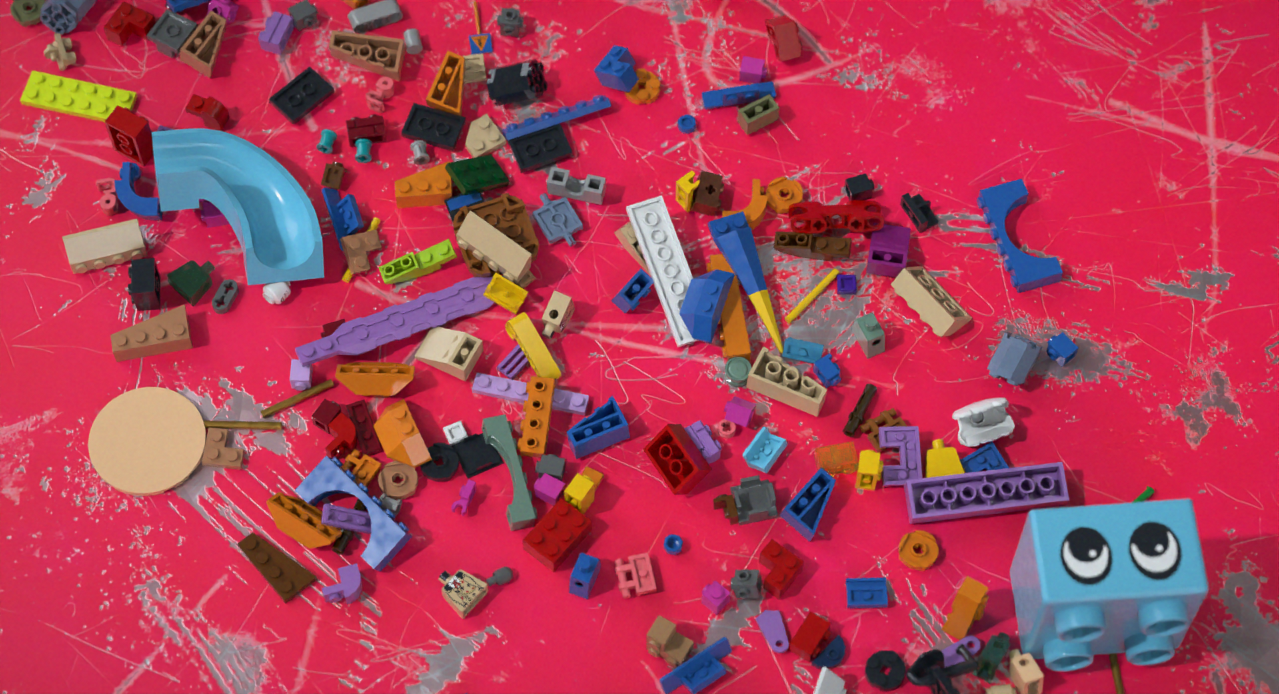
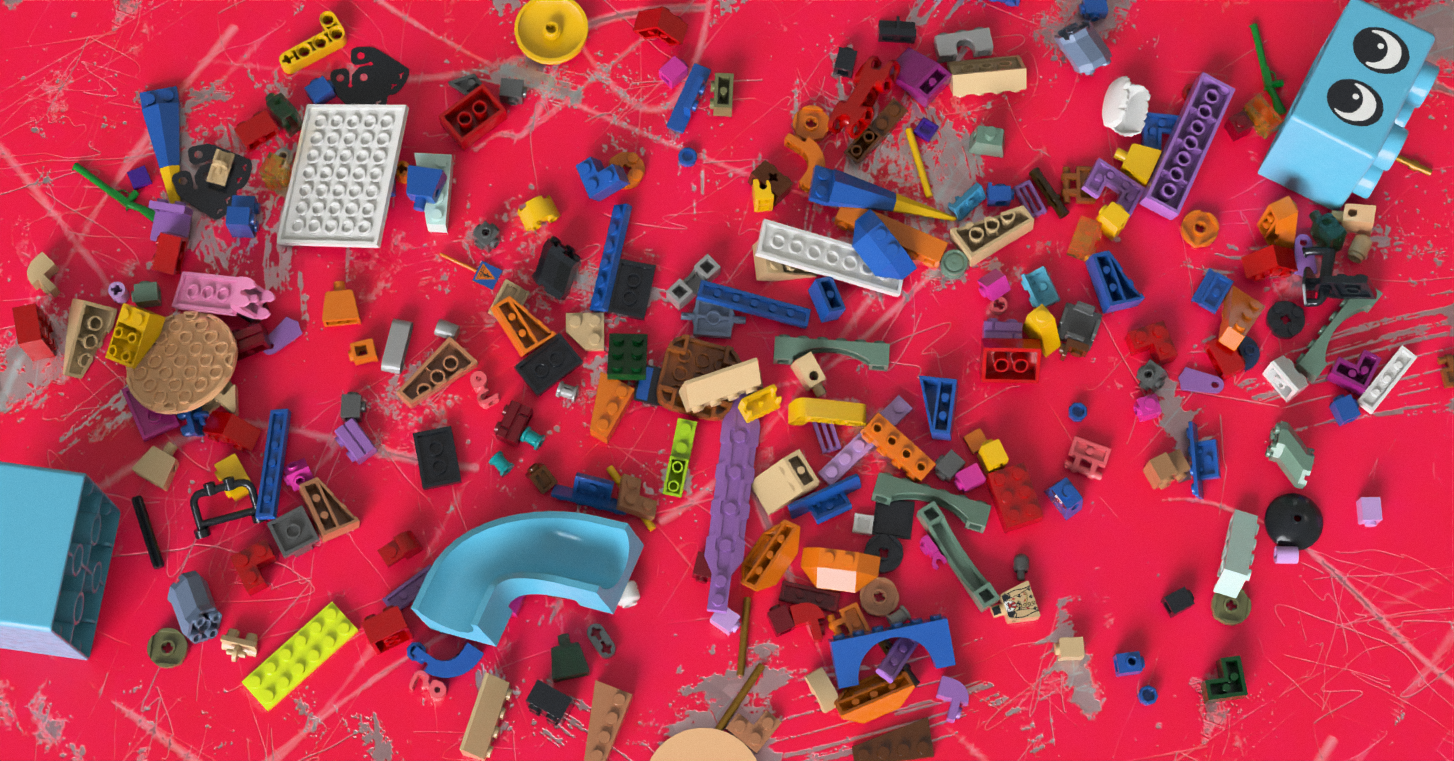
camera: 60 degrees left, 10 degrees up
none -> yellow cylinder [517,195,561,231]
none -> blue plate [696,280,811,329]
none -> sand green arch [773,334,890,371]
none -> blue bracket [788,473,861,525]
none -> tan slope [804,667,839,713]
none -> sand green arch [916,501,1000,613]
none -> light grey arch [933,27,994,63]
none -> medium lavender tile [1013,180,1047,218]
none -> yellow slope [1022,304,1061,357]
none -> tan brick [1054,637,1085,661]
none -> orange wedge [1218,285,1265,351]
none -> red brick [1241,245,1298,282]

